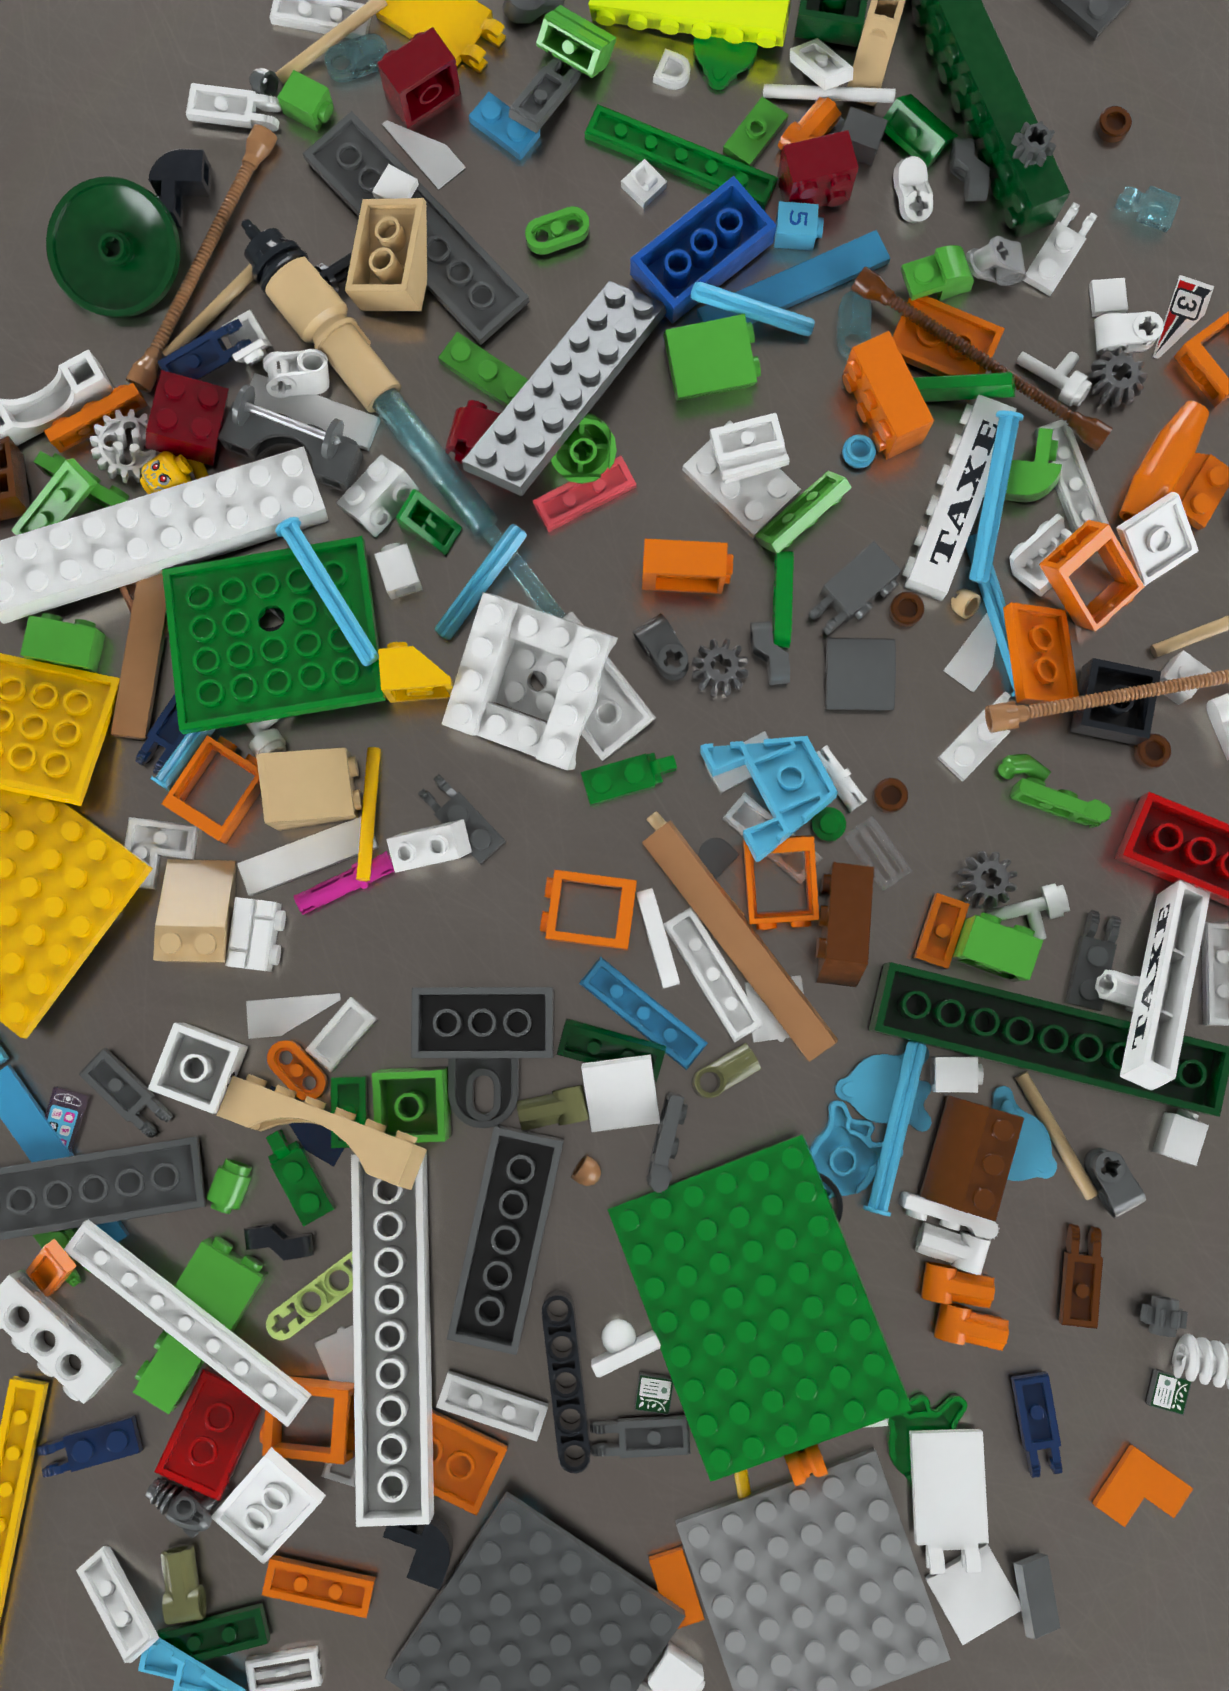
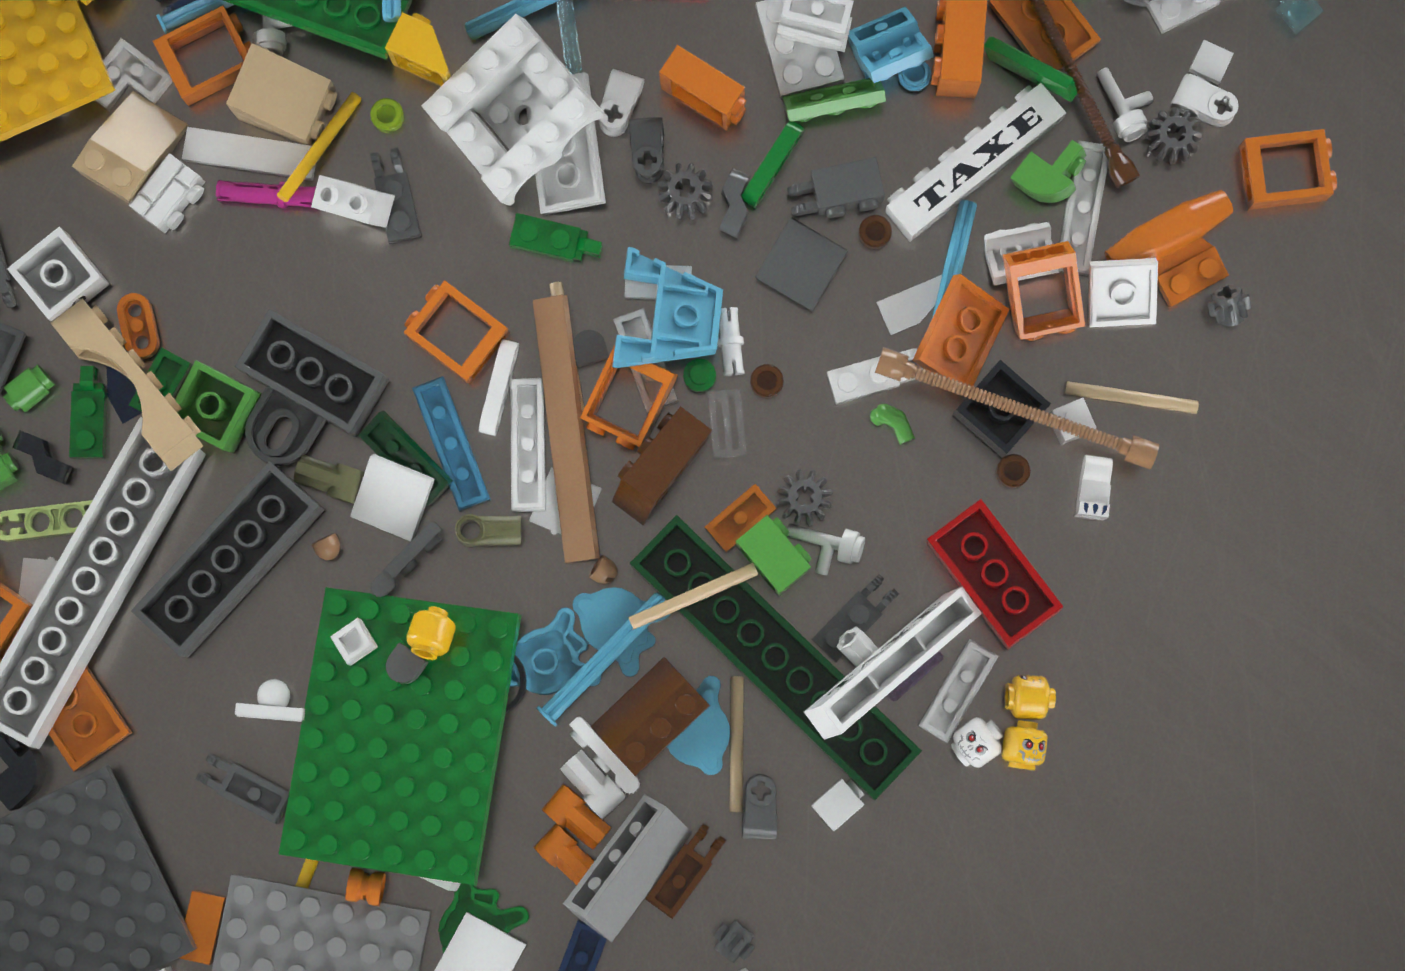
camera: 35 degrees right, 0 degrees up
white sticker [246,993,341,1039] -> none
white tile [305,997,378,1072] -> none
white plate [436,1370,549,1442] -> none
black beam [542,1290,591,1474] -> none
tile [634,1372,674,1415] -> none
white brick [929,1056,984,1093] -> none
tan hinge [951,589,981,619] -> none
medium azure axle [969,410,1024,583] -> none
bright green hinge [1009,777,1112,828] -> none
sticker [1152,275,1214,359] -> none
none -> white tile [330,618,378,666]
none -> lime tile [370,98,404,133]
none -> dark grey tile [386,642,428,684]
none -> yellow head [407,606,456,660]
none -> light grey brick [563,794,692,942]
none -> medium nougat hinge [589,555,618,585]
none -> white piece [599,69,645,137]
none -> tan bar [628,563,758,629]
none -> medium azure brick [848,6,934,83]

